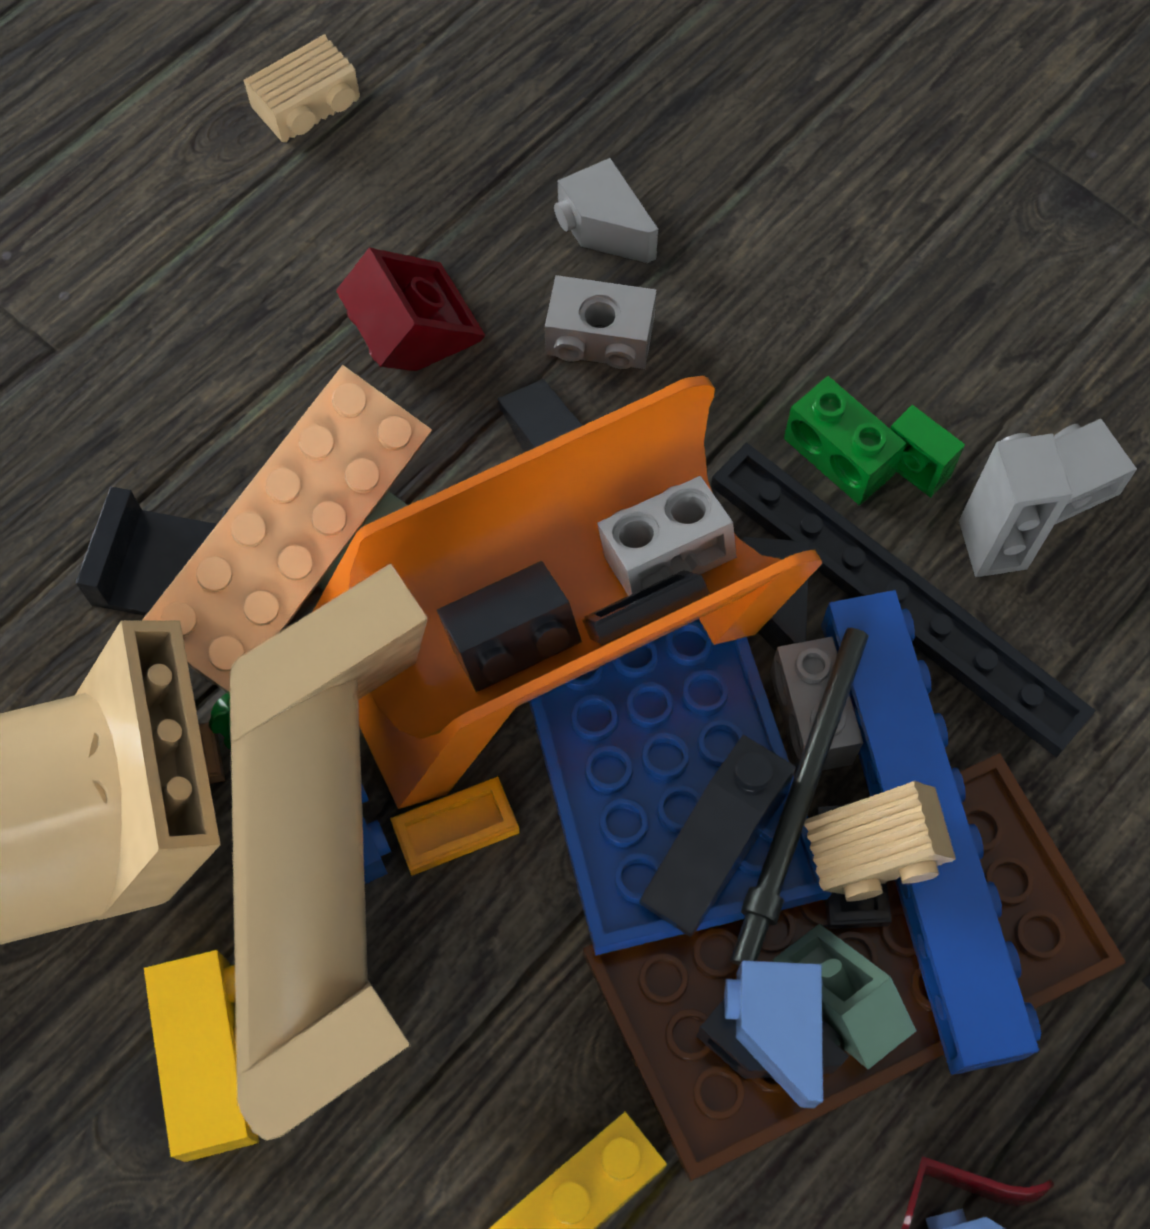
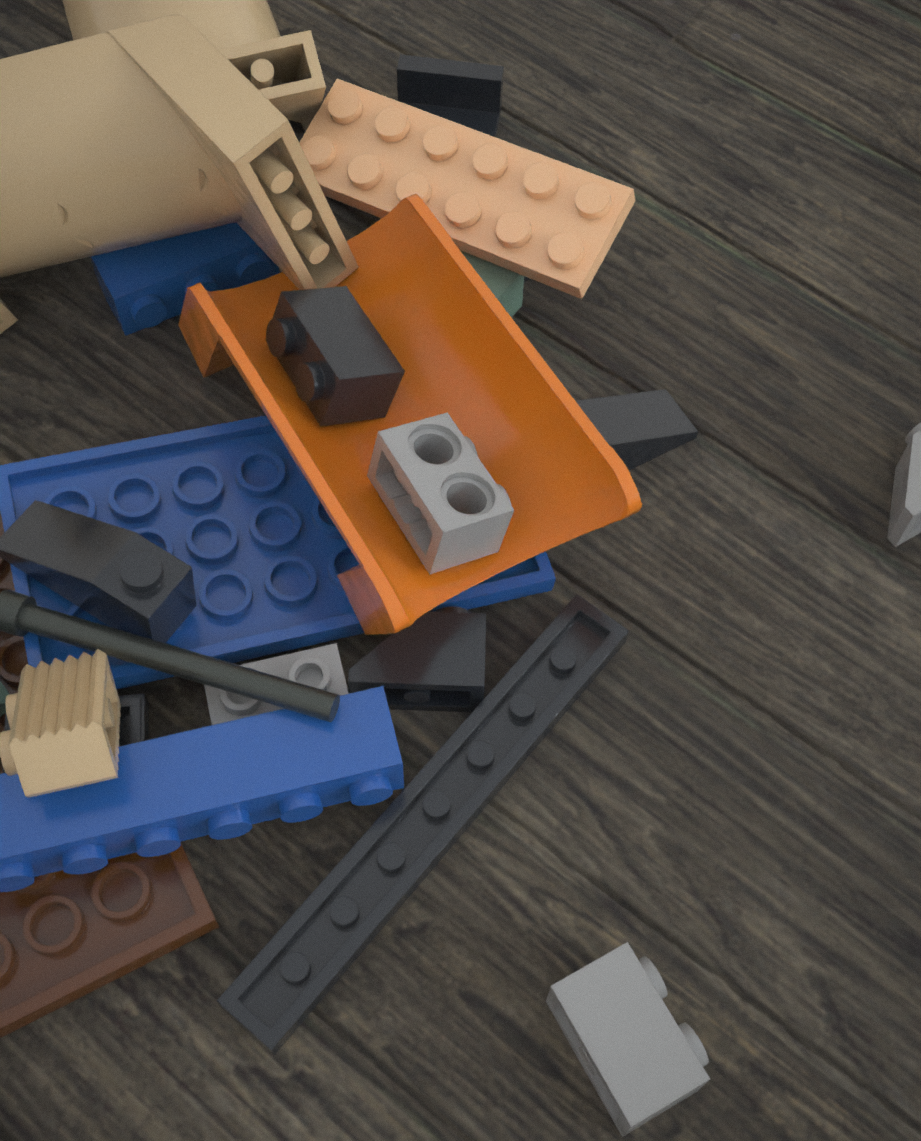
camera: 85 degrees right, 5 degrees down
dark red slope [336,247,486,371] -> none
light orange tile [390,776,520,876] -> none
light grey brick [545,275,656,369] -> none
black tile [582,570,710,646] -> none
green brick [784,376,907,506] -> none
green piece [890,405,965,498] -> none
light grey brick [959,433,1073,577] -> none

